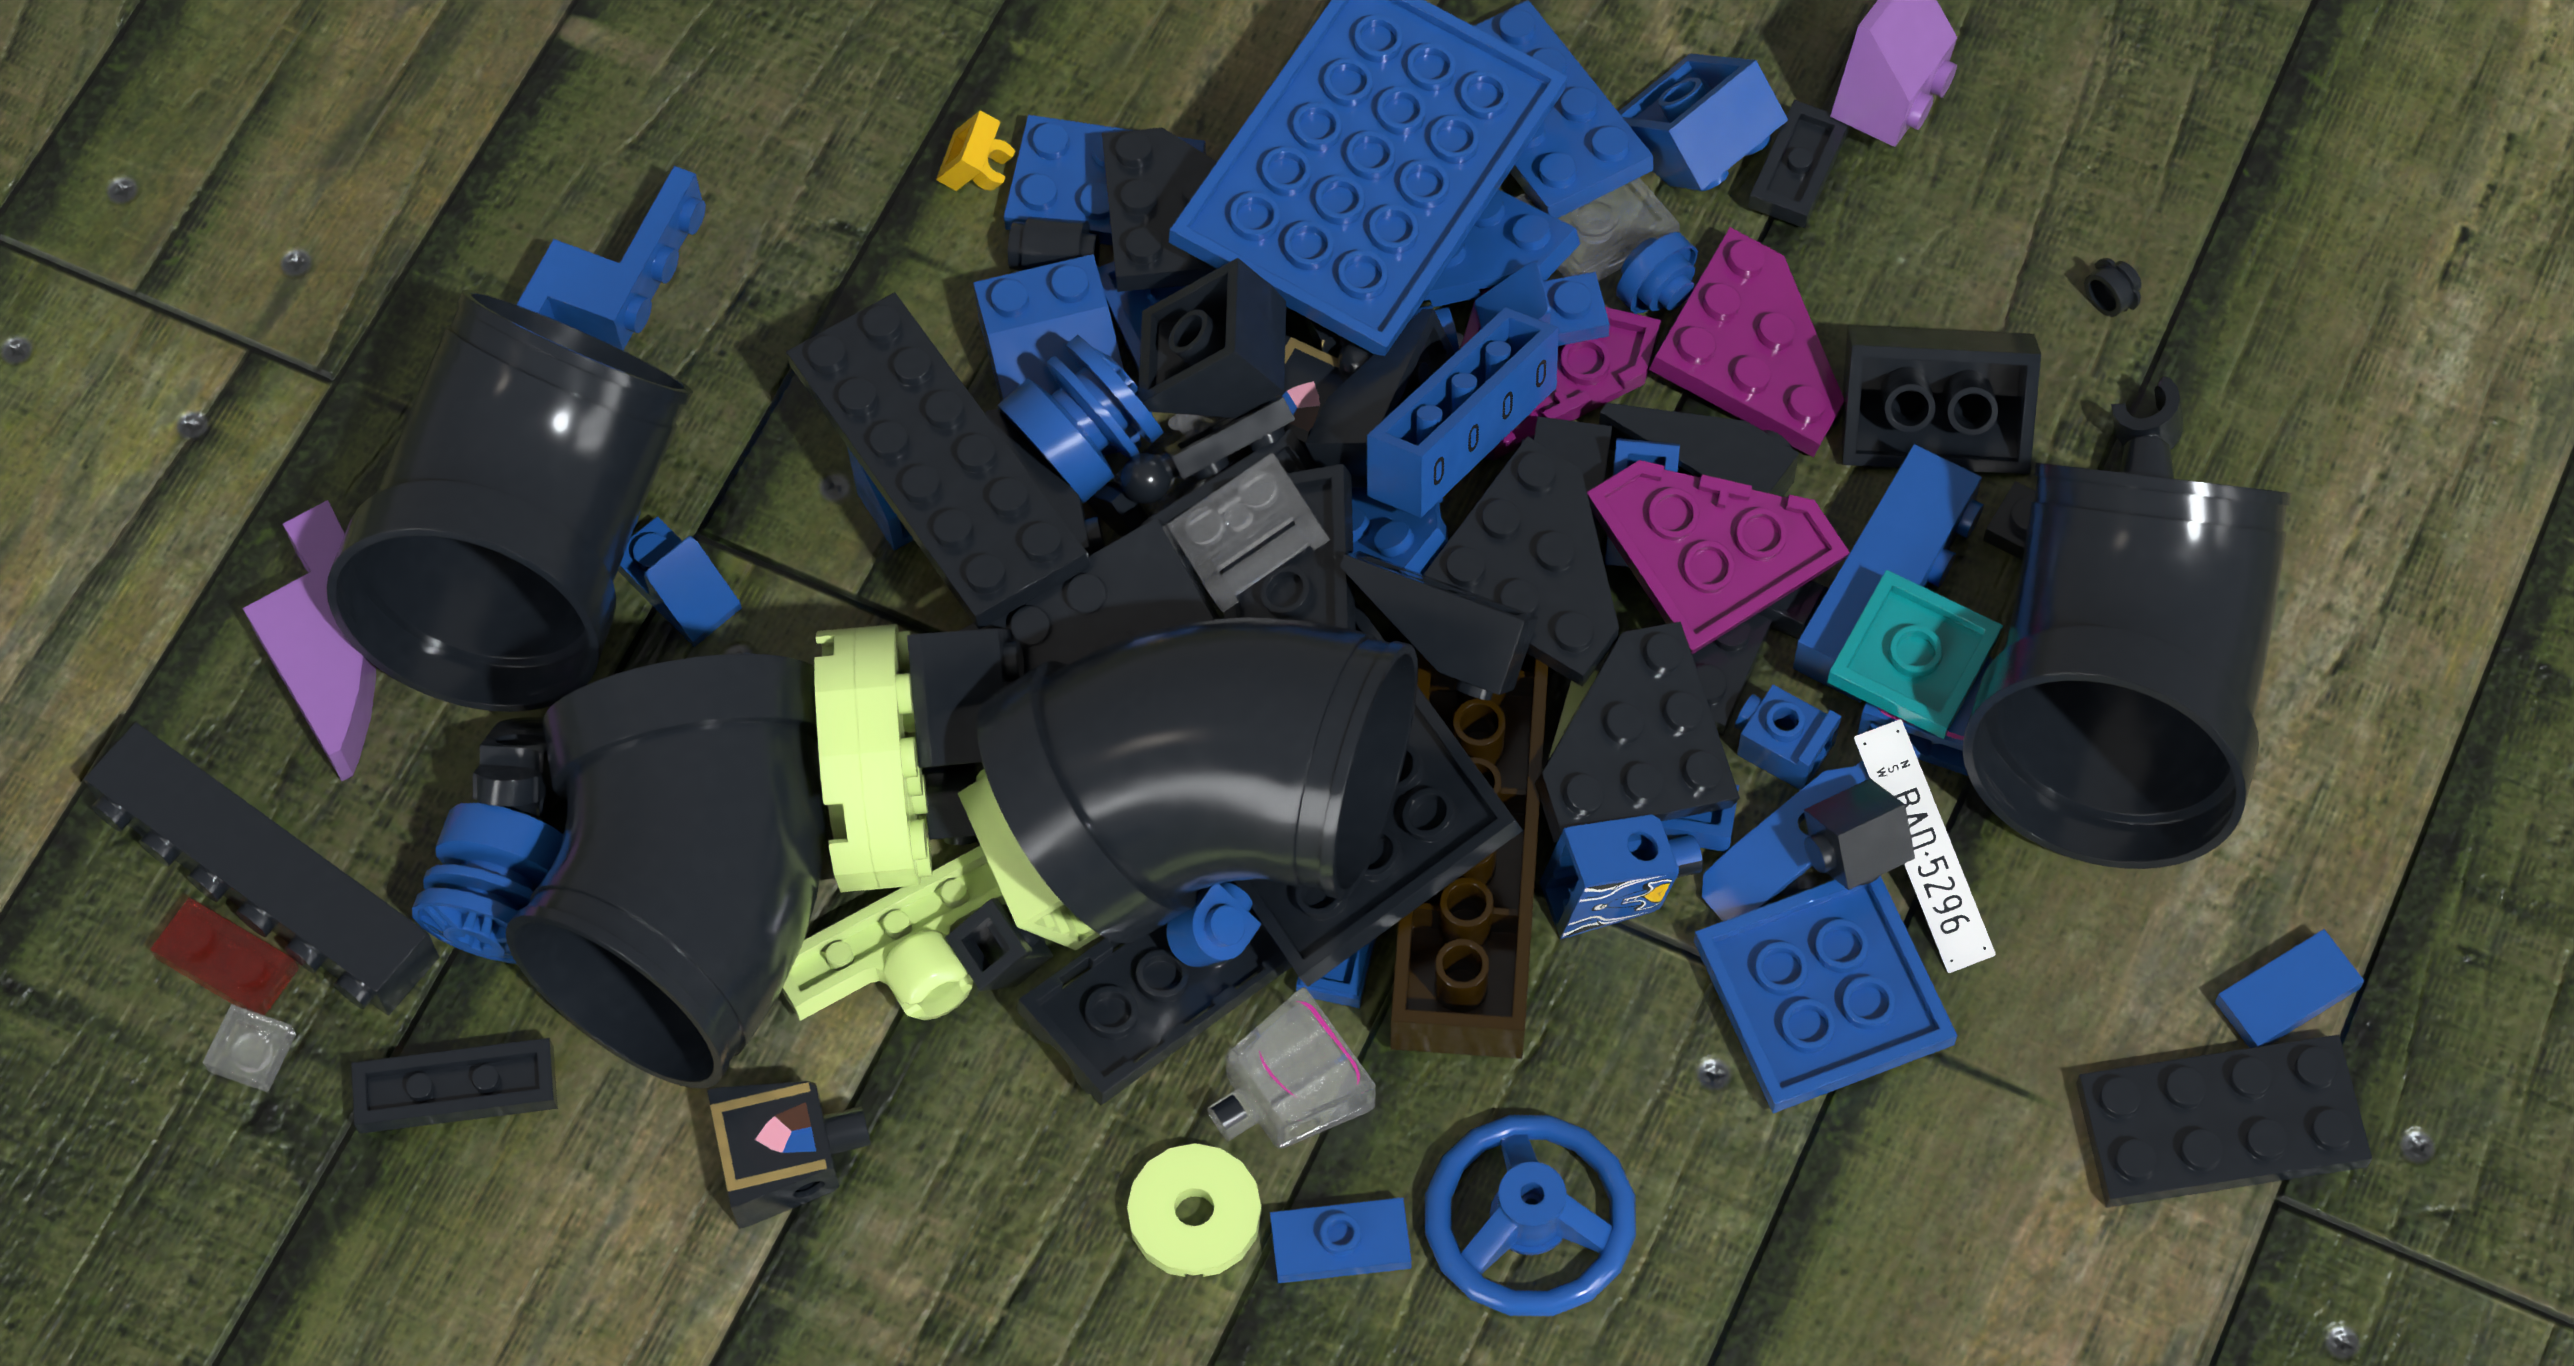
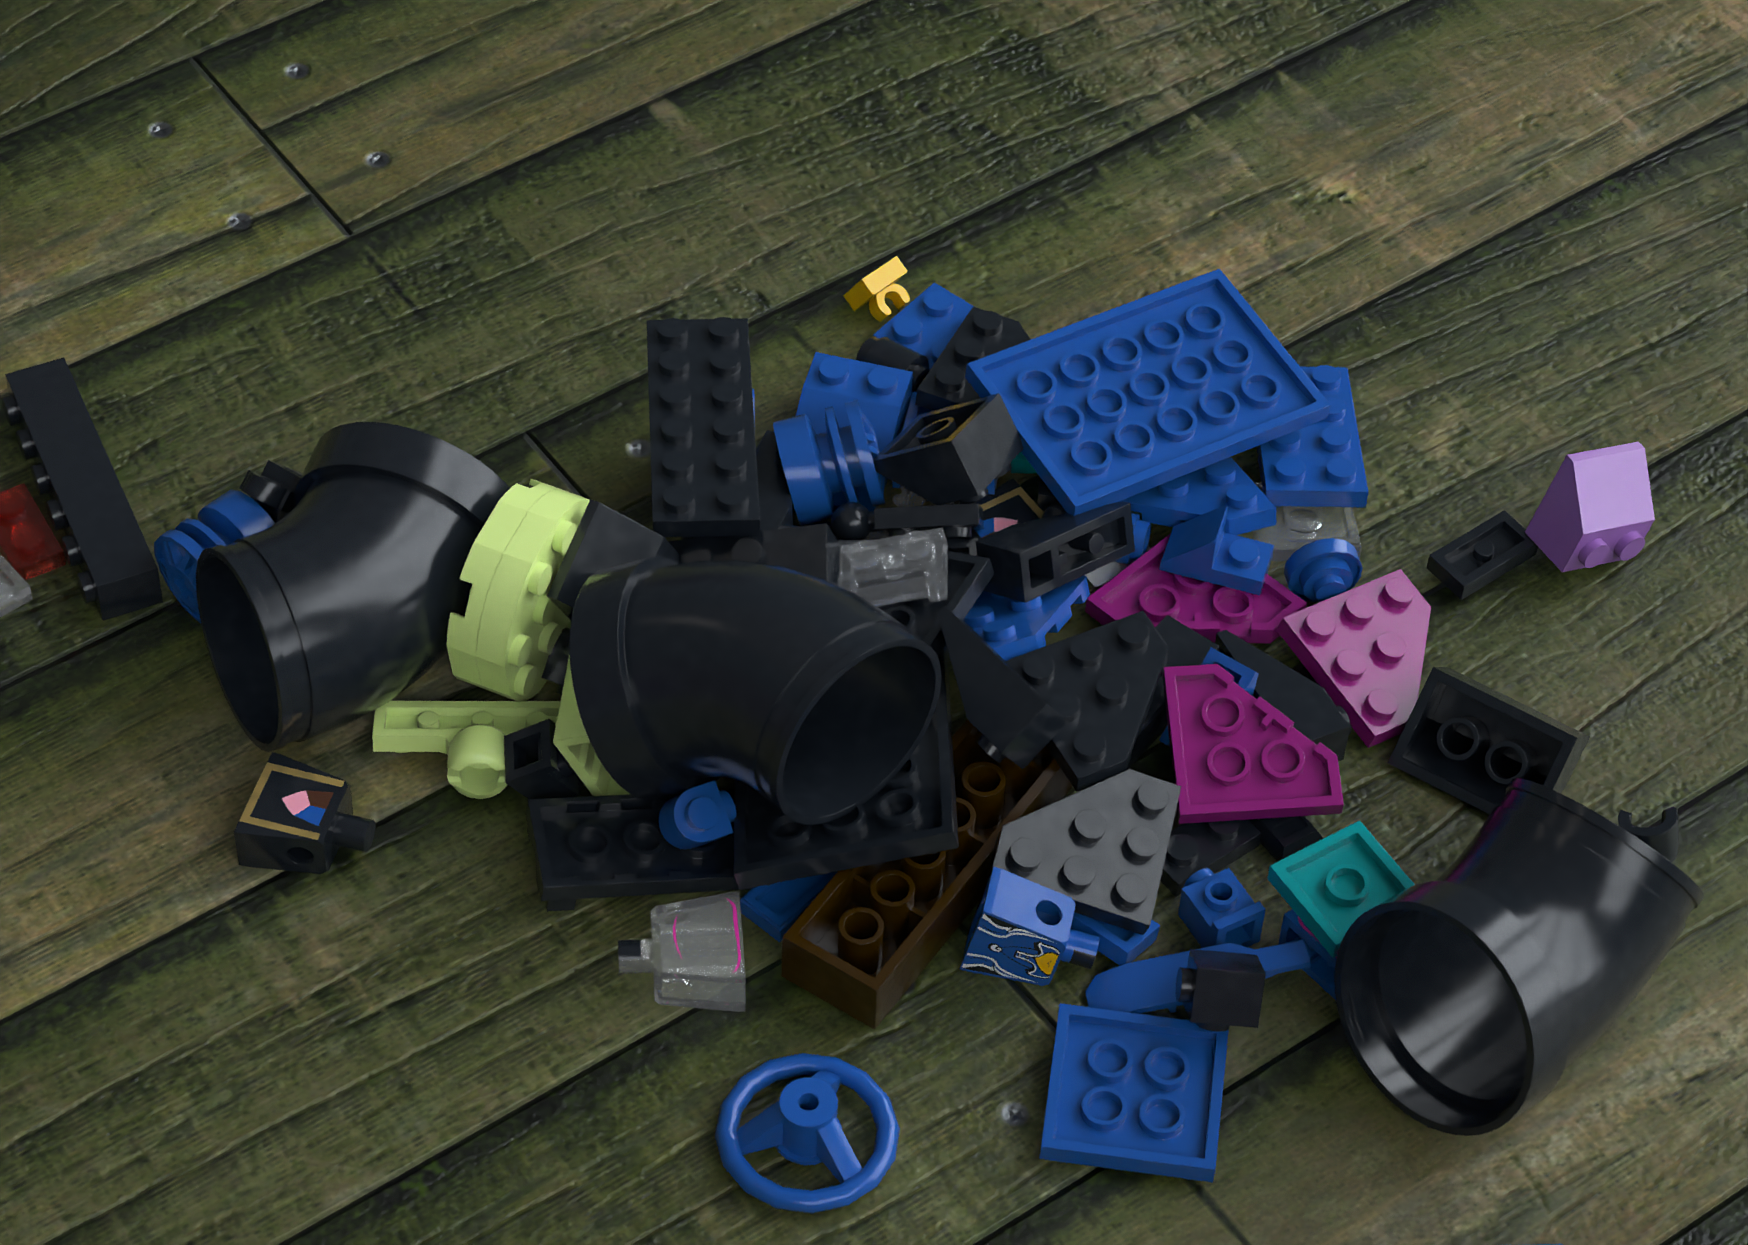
camera: 25 degrees right, 15 degrees down
medium lavender slope [243,500,376,781] -> none
black cylinder [327,290,693,712] -> none
black plate [351,1038,558,1134] -> none
blue bracket [517,166,706,350] -> none
blue slope [618,516,742,647] -> none
yellowish green tile [1127,1143,1261,1277] -> none
blue plate [1270,1198,1412,1284] -> none
blue brick [1367,307,1559,518] -> none
blue slope [1618,53,1788,191] -> none
blue brick [1793,444,1984,703] -> none
white sticker [1854,719,1996,973] -> none
black plate [2084,258,2141,317] -> none

